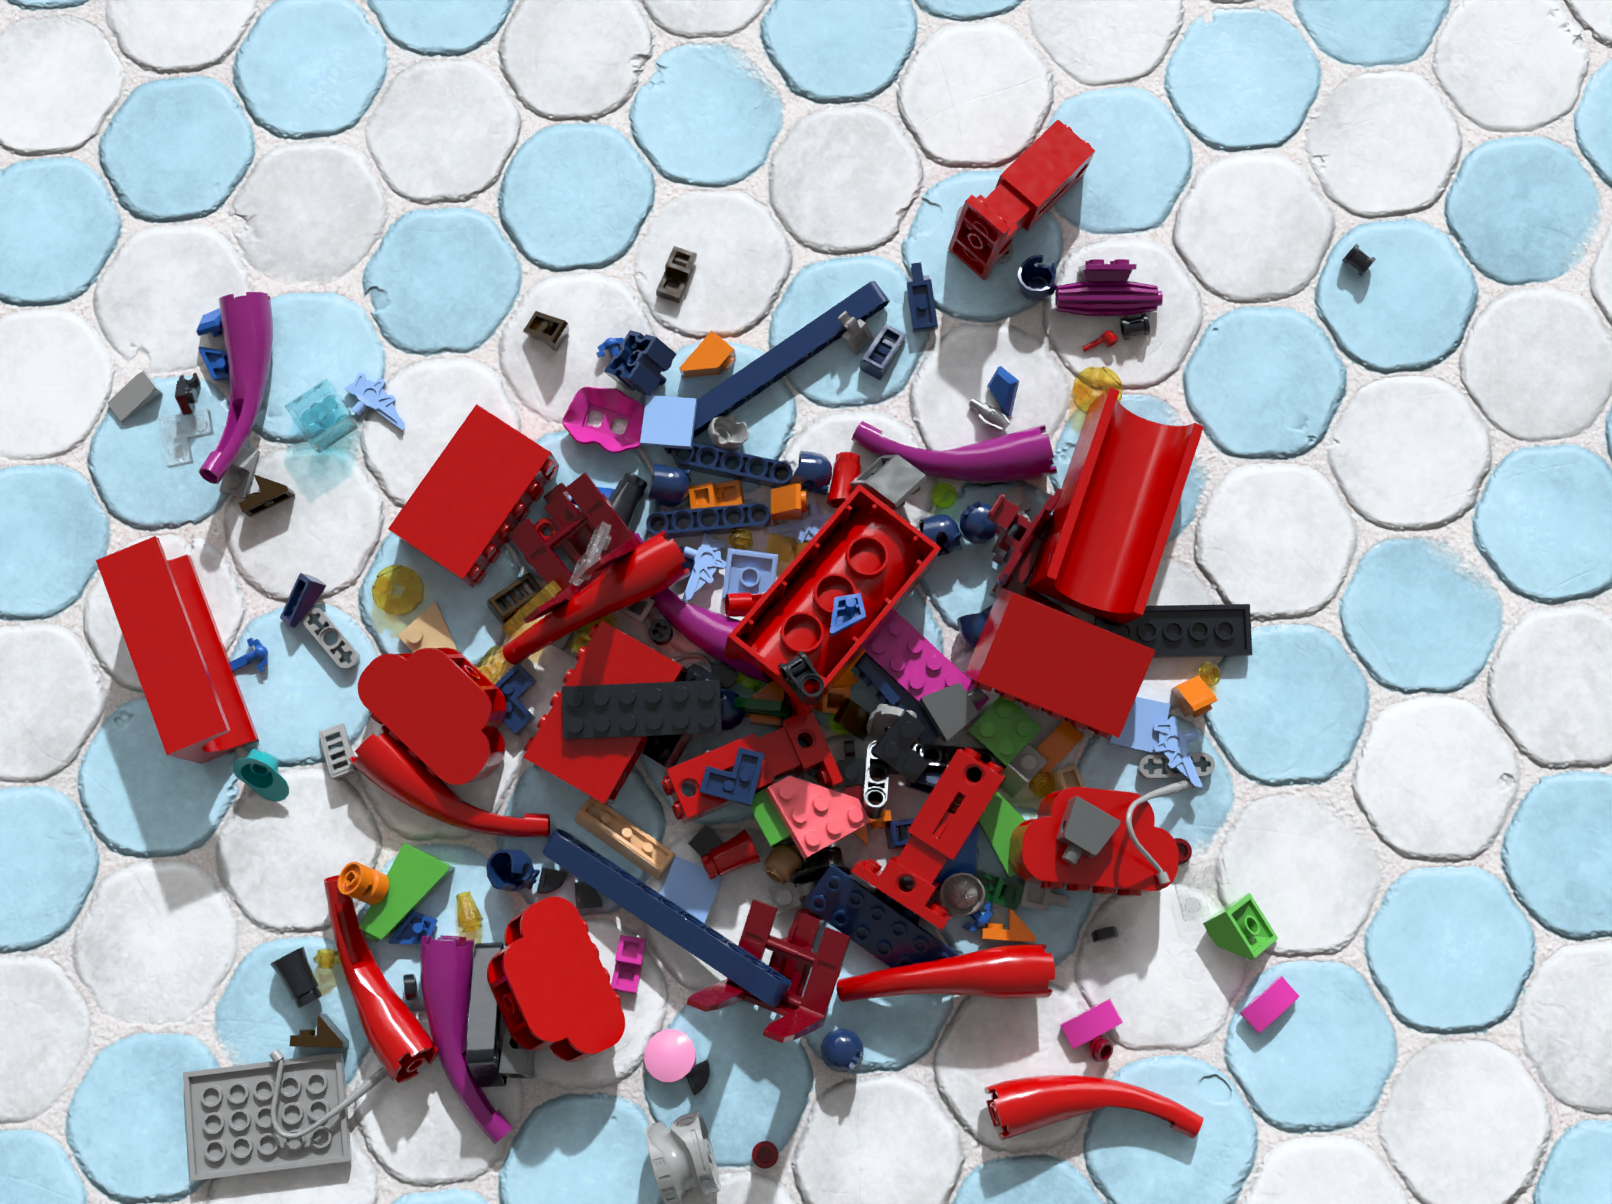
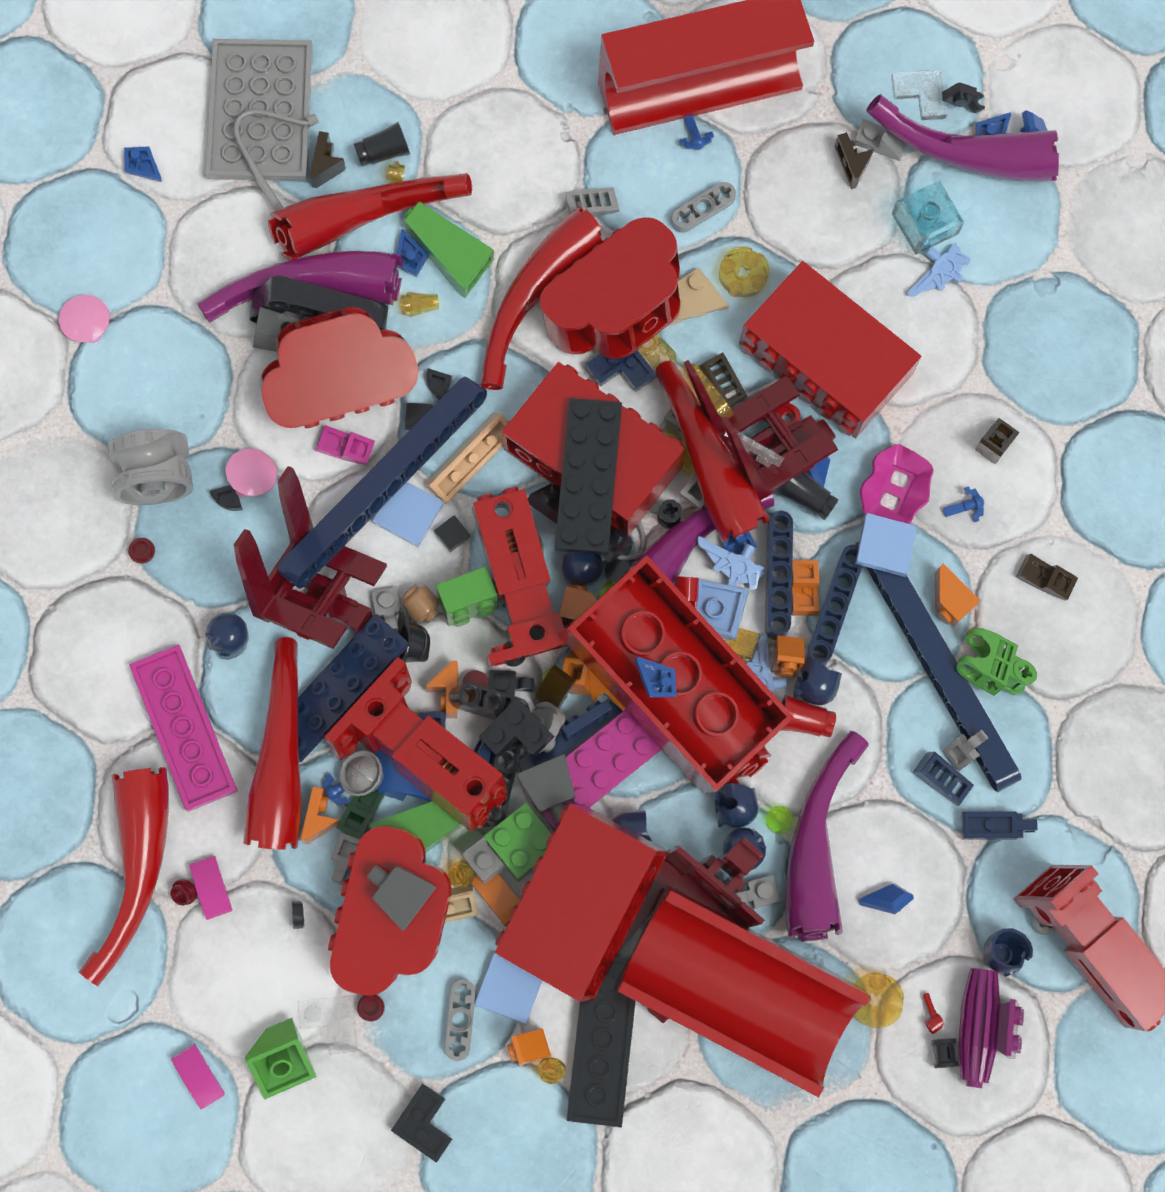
camera: 85 degrees right, 5 degrees down
light grey slope [107,370,163,423] -> none
teal piece [233,749,289,801] -> none
dark blue slope [280,572,327,628] -> none
orange wheel [338,862,389,905] -> none
black tile [403,973,418,1001] -> none
dark blue helmet [486,849,540,892] -> none
dark blue brick [603,330,677,396] -> none
dark blue helmet [648,463,691,507] -> none
dark blue plate [699,747,764,807] -> none
red plant [700,829,760,880] -> none
light grey hair [708,415,749,451] -> none
clear yellow plate [728,529,754,550] -> none
dark green tile [734,697,792,718] -> none
coral plate [765,776,871,859] -> none
black piece [777,651,824,705] -> none
slope [850,455,928,510] -> none
flat silver piece [969,398,1010,432] -> none
light grey piece [1126,779,1195,885] -> none
light blue piece [1153,715,1203,788] -> none
none -> dark pink plate [129,645,238,812]
none -> black plate [391,1083,453,1163]
none -> bright green piece [957,628,1037,696]

